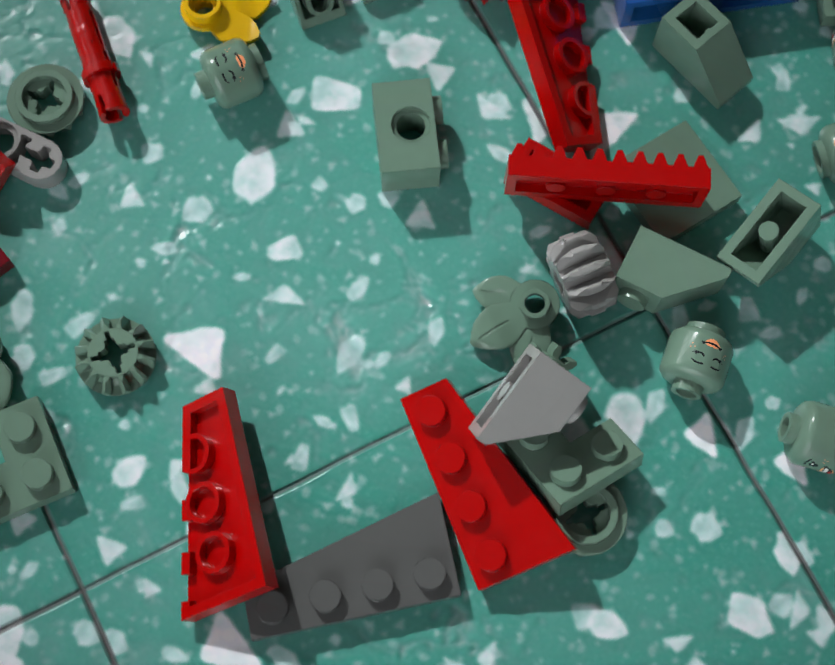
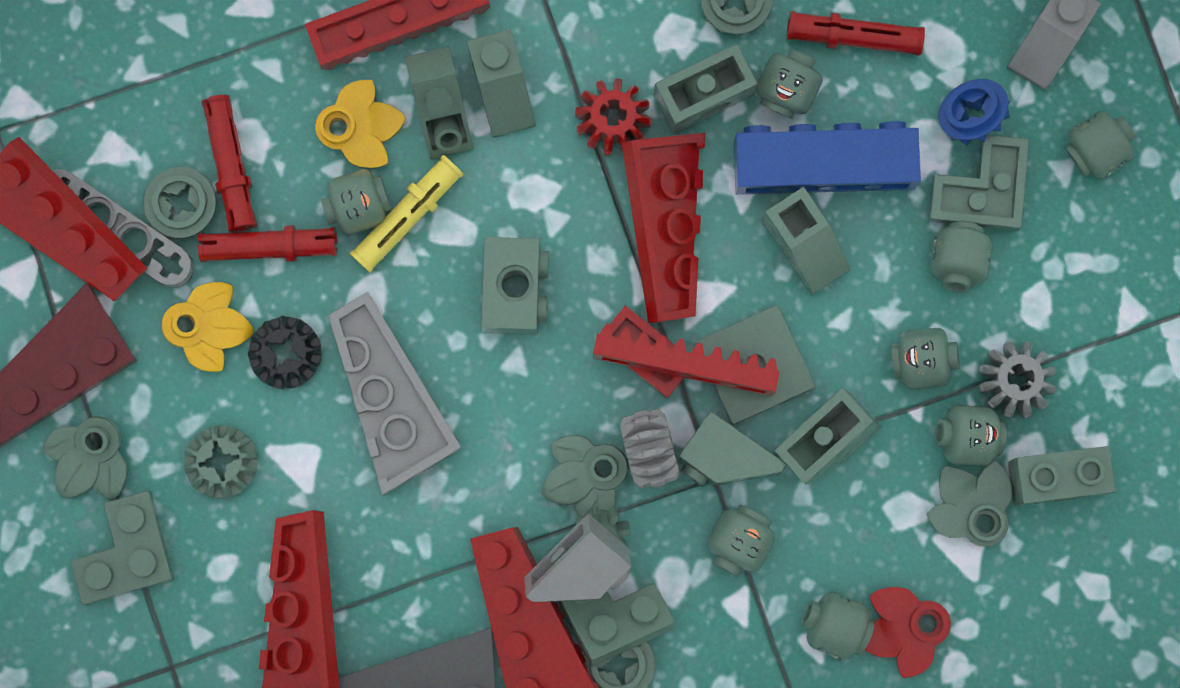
camera: 10 degrees right, 10 degrees up
none -> yellow plate [161,282,253,372]
none -> red pin [198,225,338,263]
none -> black gear [248,316,322,389]
none -> light grey wing [328,292,462,496]
none -> light yellow pin [349,155,464,273]

